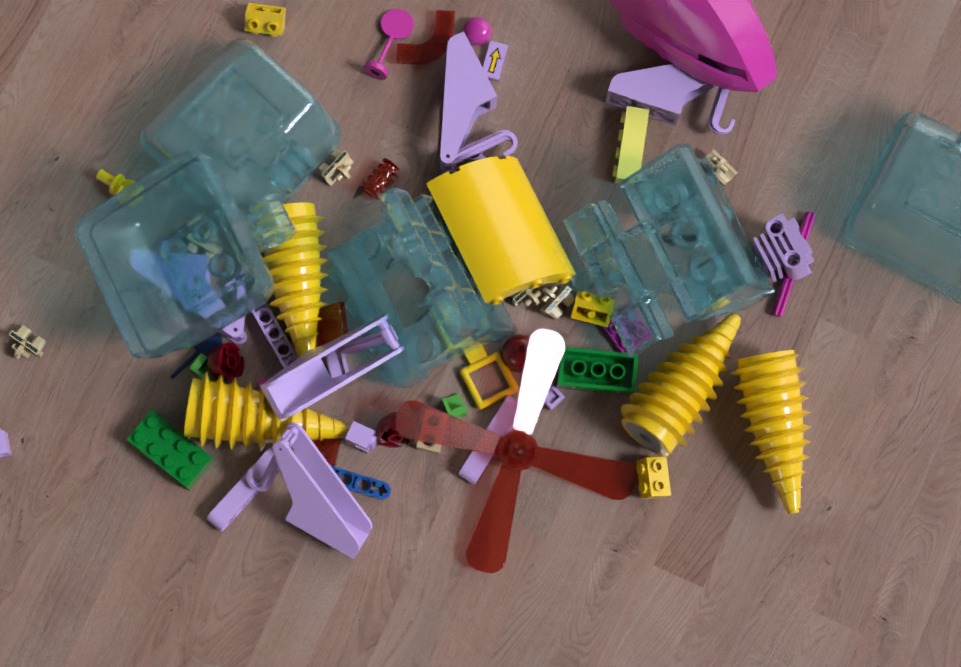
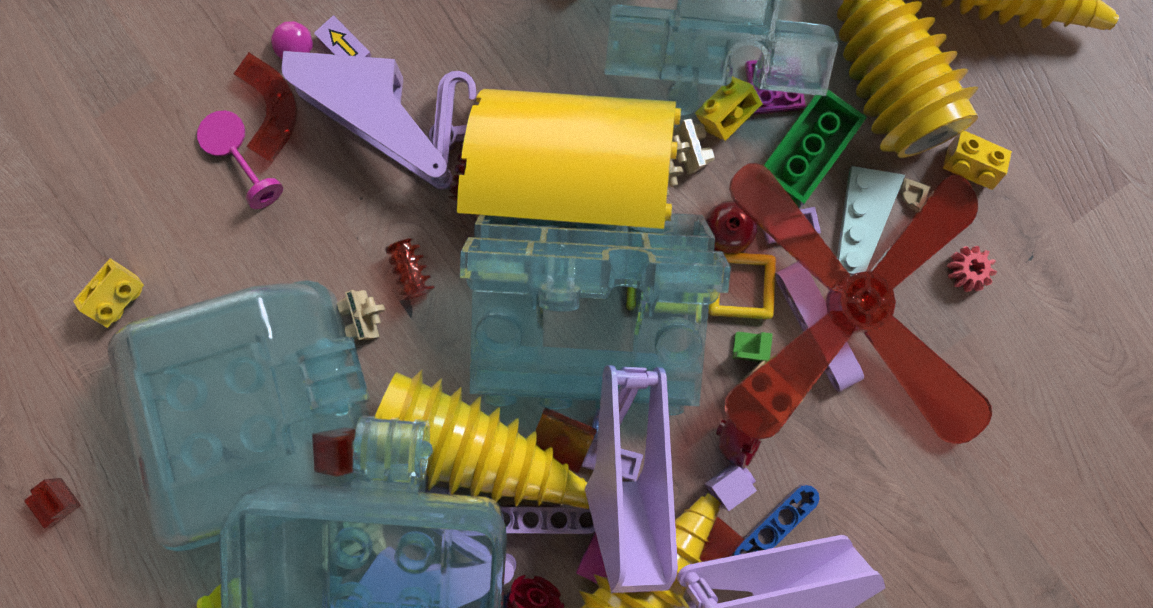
camera: 60 degrees left, 5 degrees up
none -> clear red piece [24,478,81,529]
none -> clear red piece [312,427,358,477]
none -> light aqua wing [835,166,905,277]
none -> tan tile [900,178,930,213]
none -> coral gear [947,246,997,292]

